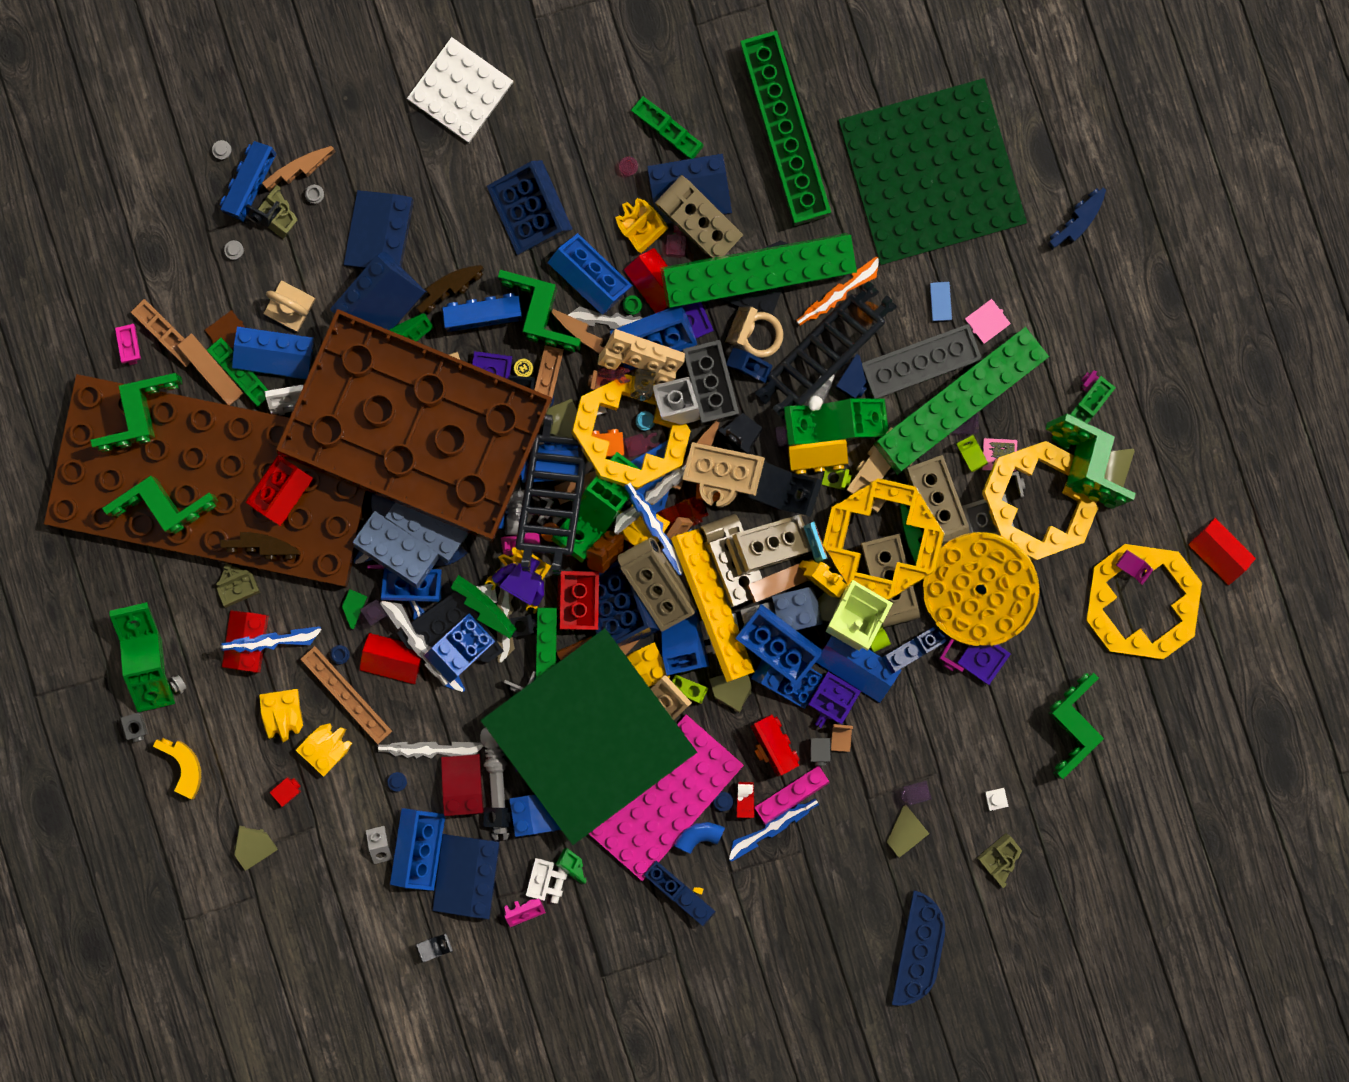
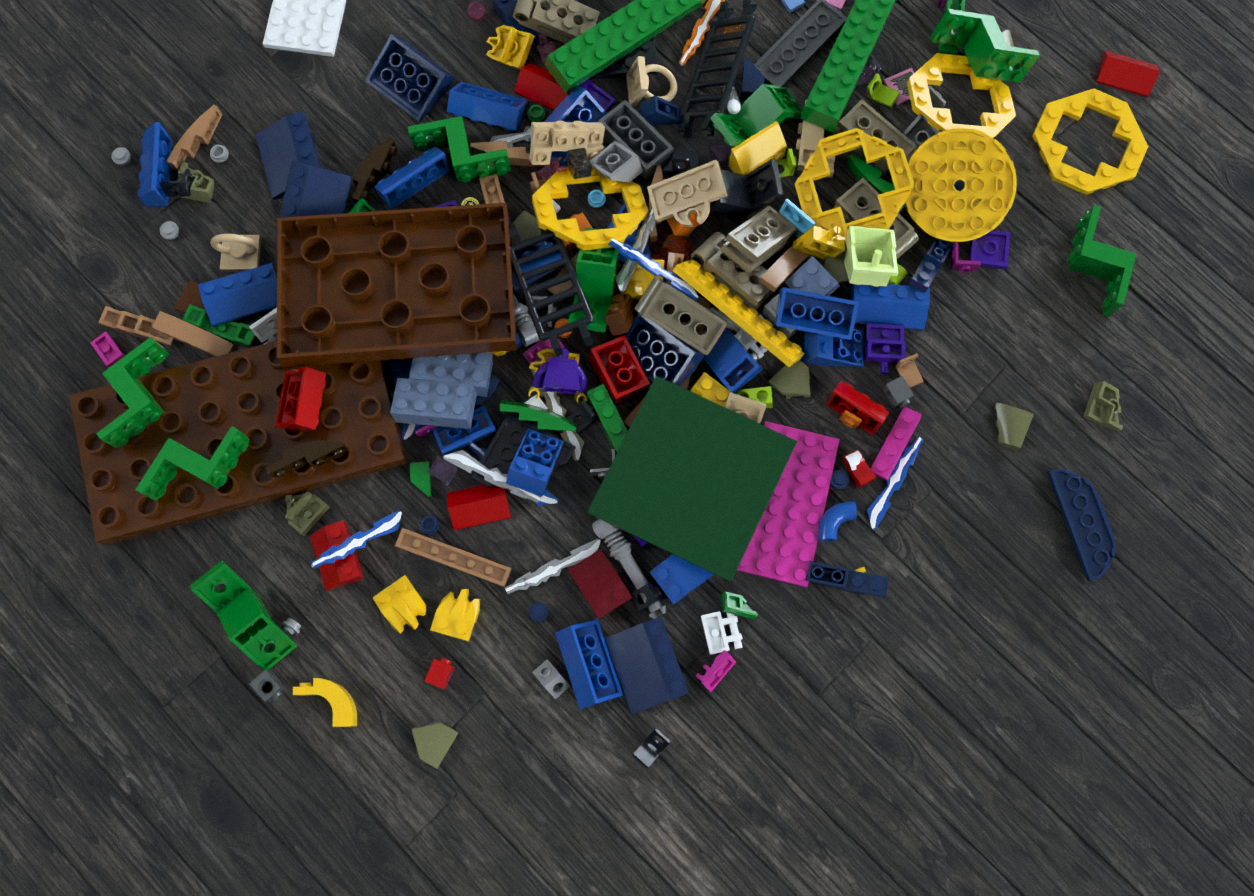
camera: 30 degrees left, 10 degrees down
clear pink plate [624,433,660,457] -> none
clear purple brick [901,780,931,805] -> none
white plate [985,788,1009,811] -> none
magenta bracket [1116,550,1154,585] -> none

